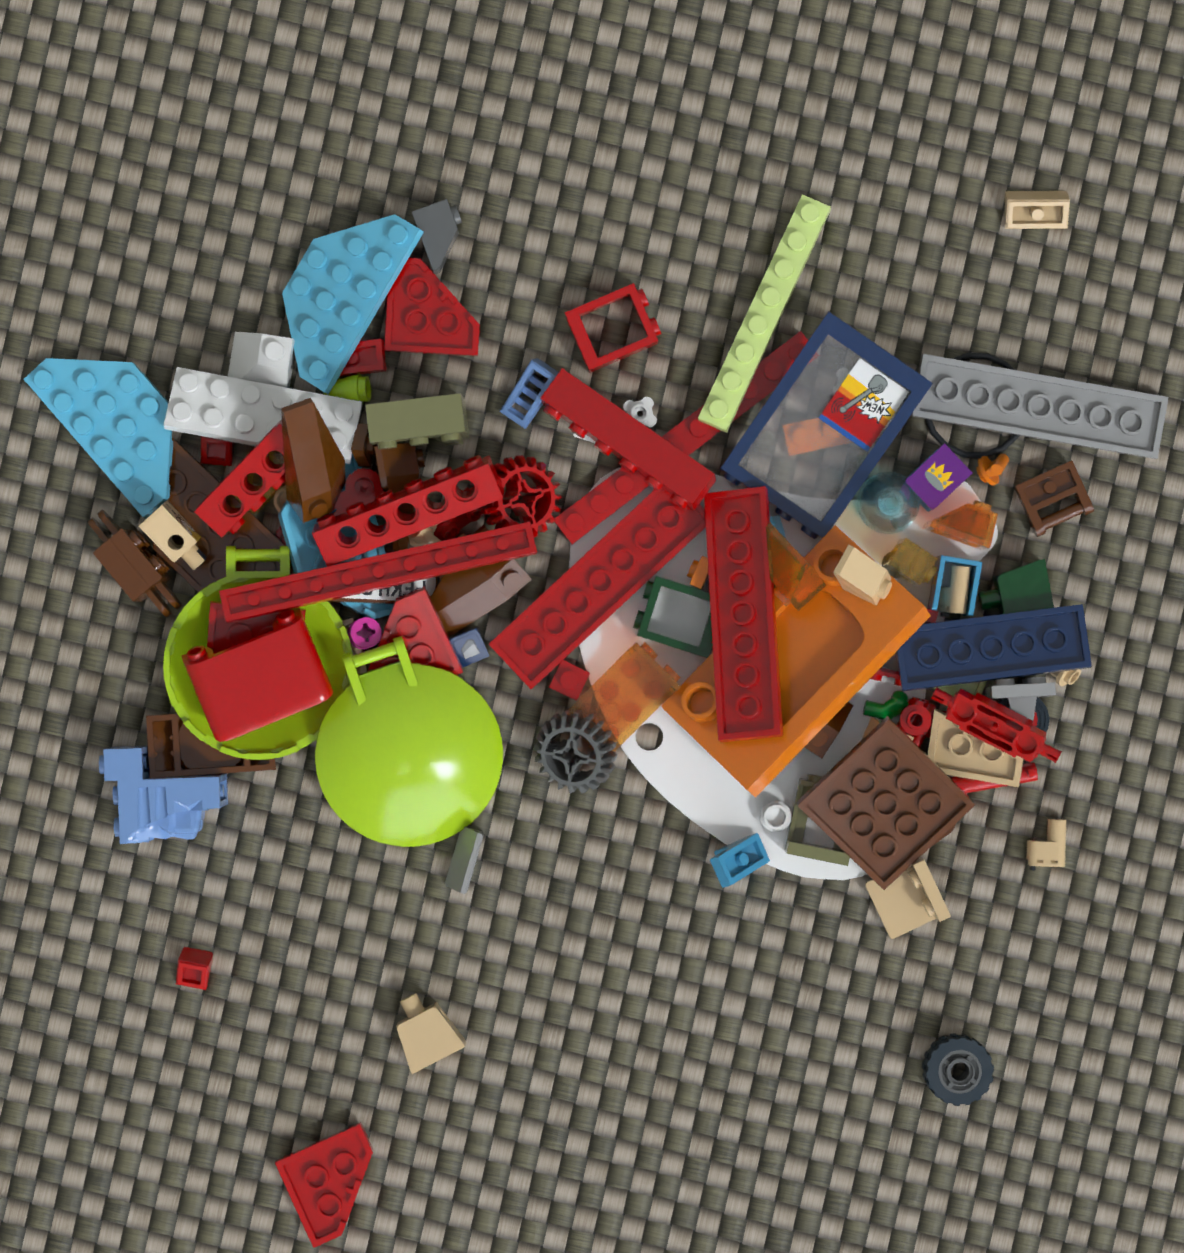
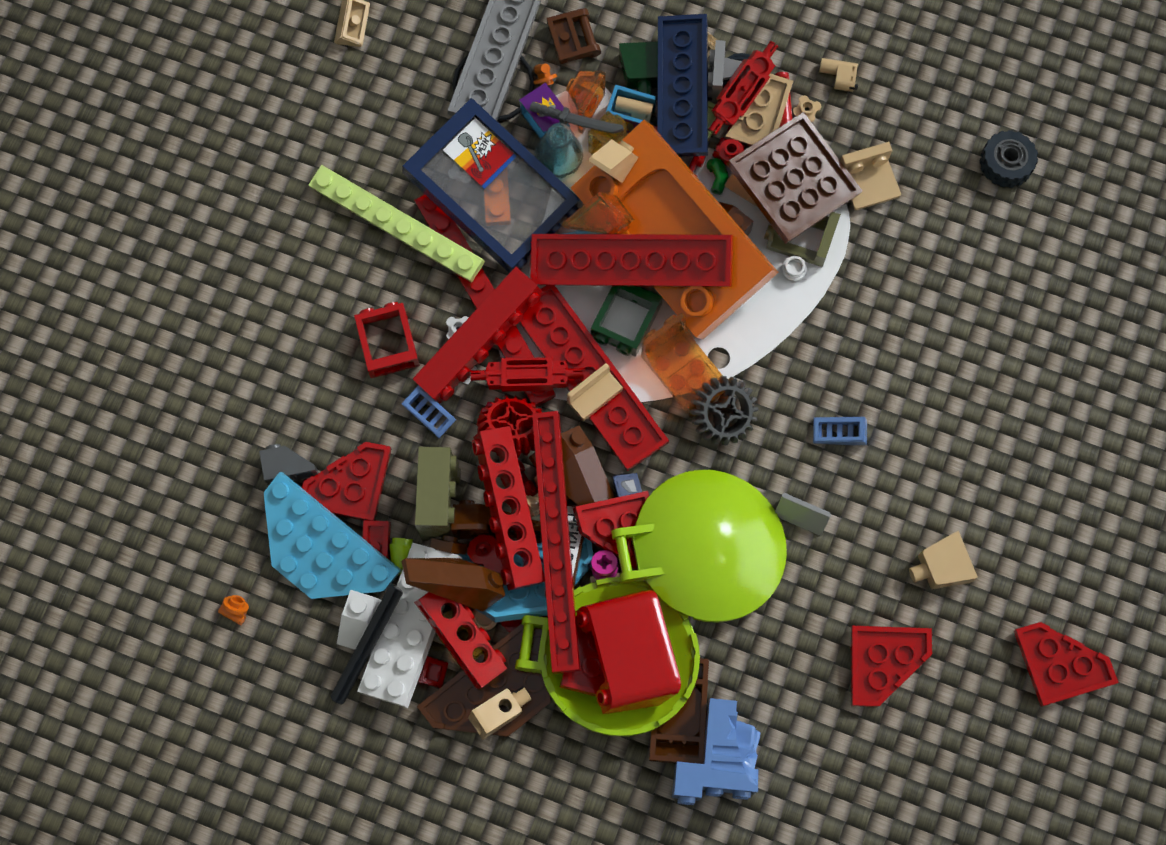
camera: 85 degrees left, 15 degrees down
medium azure plate [24,358,173,519] -> none
reddish brown brick [88,509,182,618] -> none
red slope [176,947,213,990] -> none
red plate [549,660,590,701] -> none
orange plate [687,556,709,590] -> none
dark azure slope [710,833,770,888] -> none
none -> orange plate [218,595,249,625]
none -> black axle [331,585,403,705]
none -> red piece [470,357,584,392]
none -> dark grey sword [530,102,624,134]
none -> tan panel [567,363,623,422]
none -> tan plate [793,95,821,122]
none -> medium blue slope [813,417,867,445]
none -> red plate [851,626,932,707]

